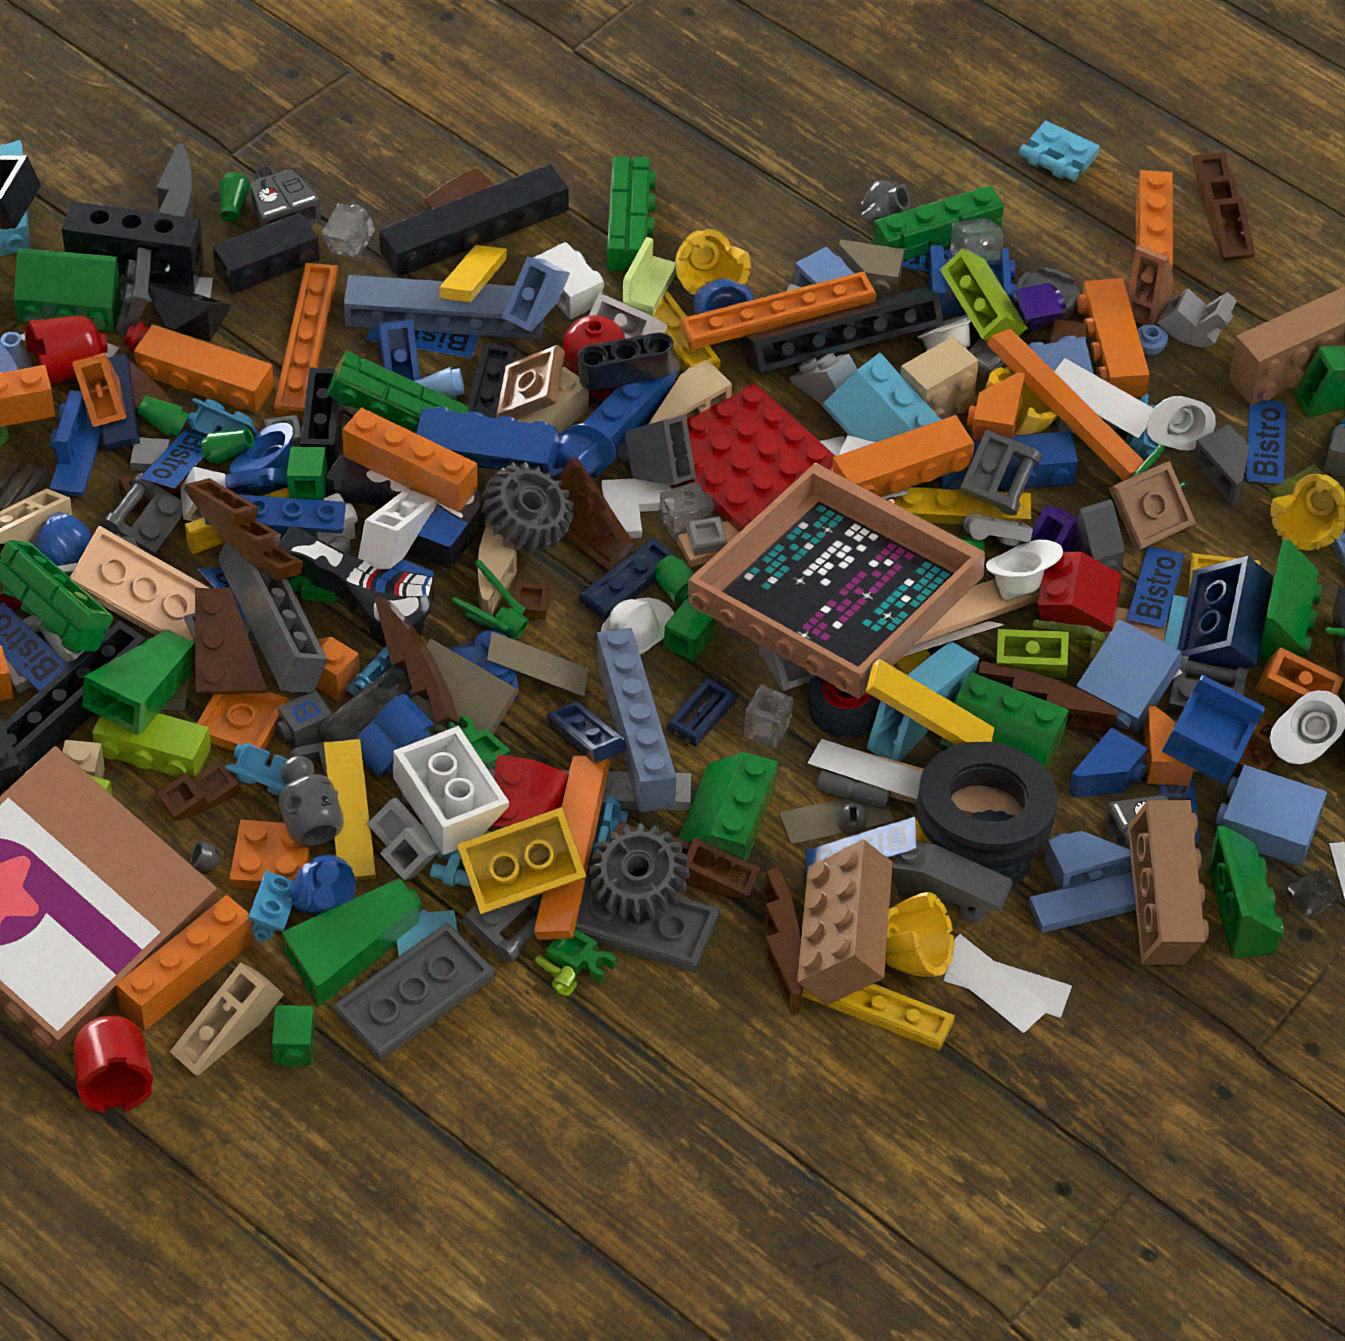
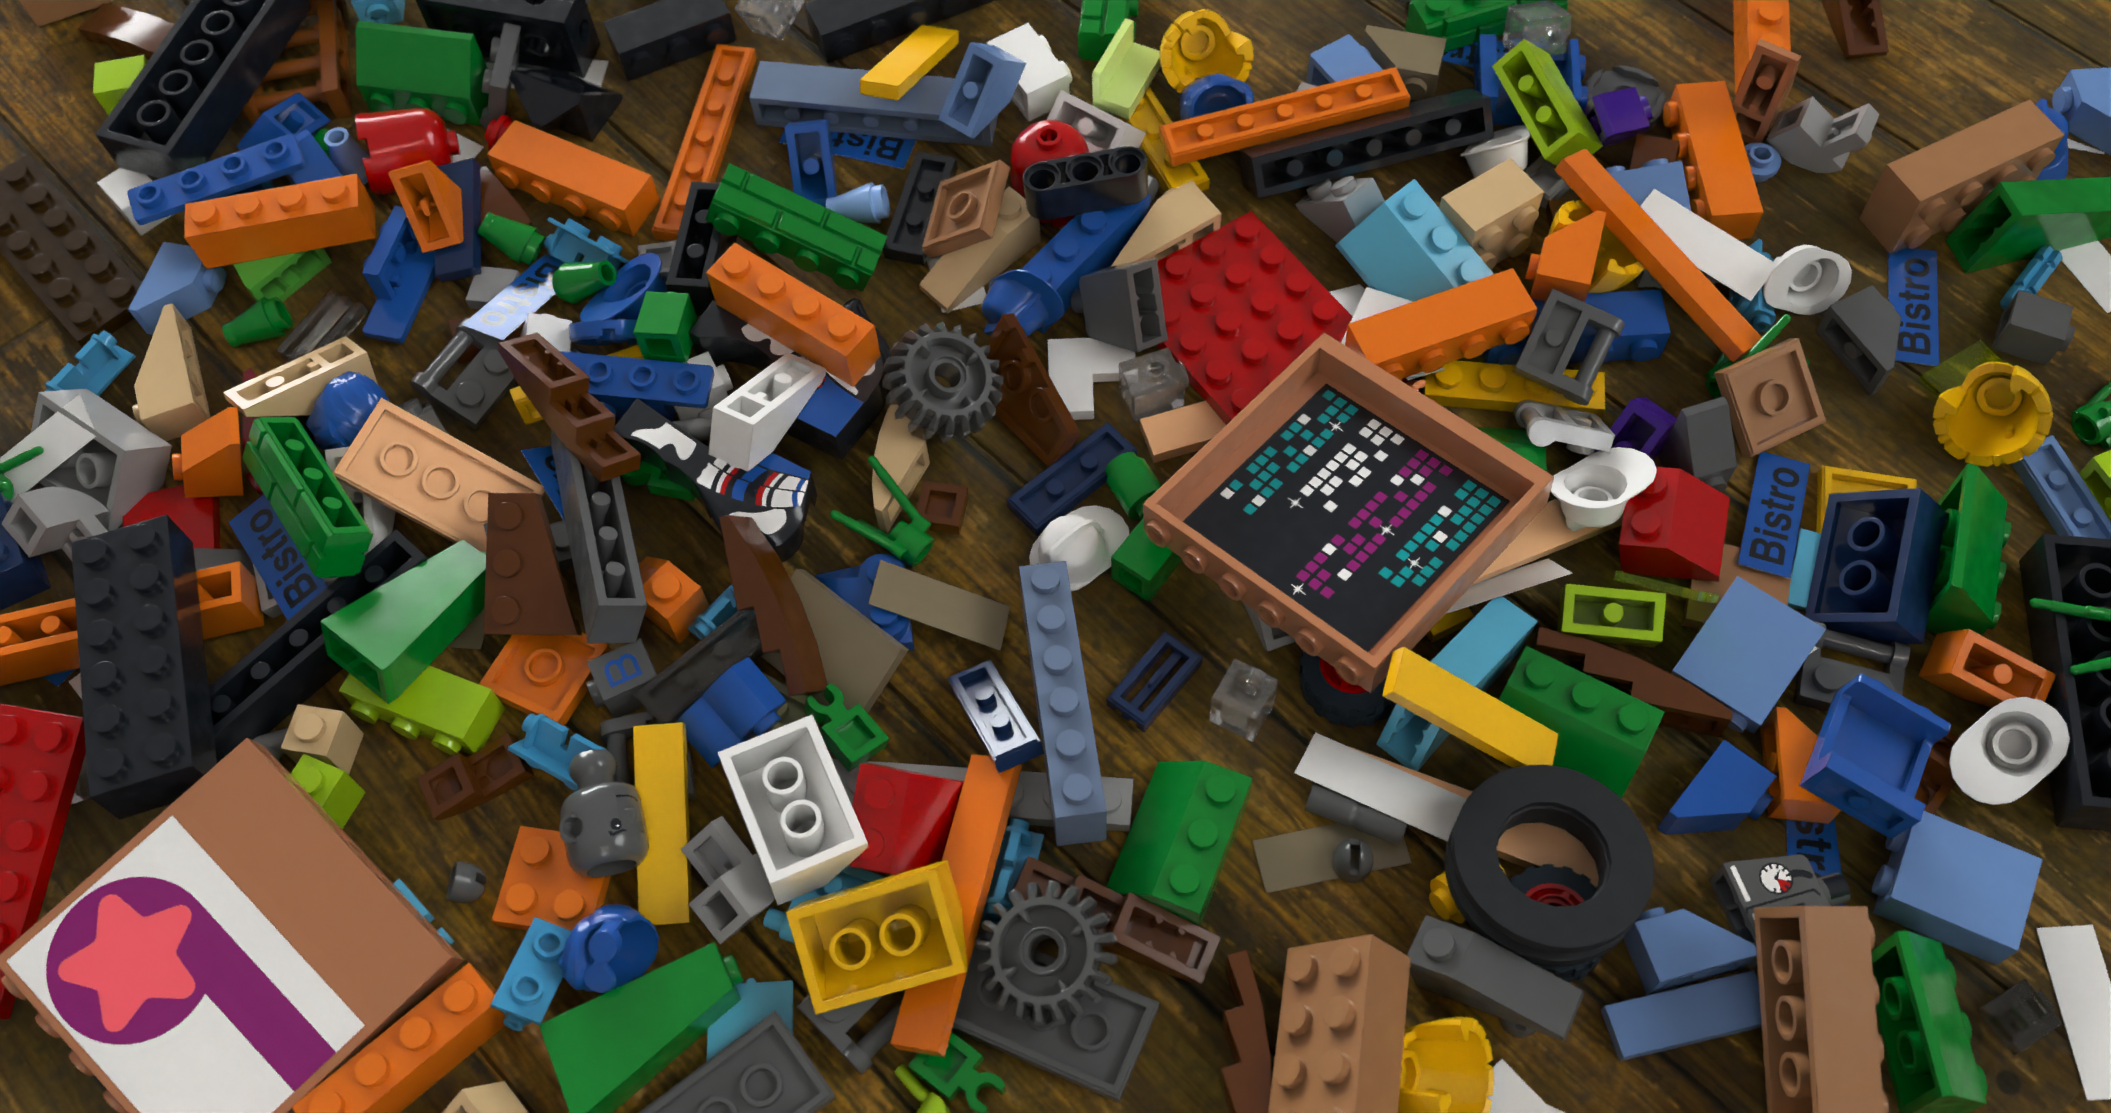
camera: 10 degrees right, 10 degrees up
blue brick [416,407,559,477] -> none
light grey tile [686,517,728,556] -> none
sticker [806,817,916,882] -> none

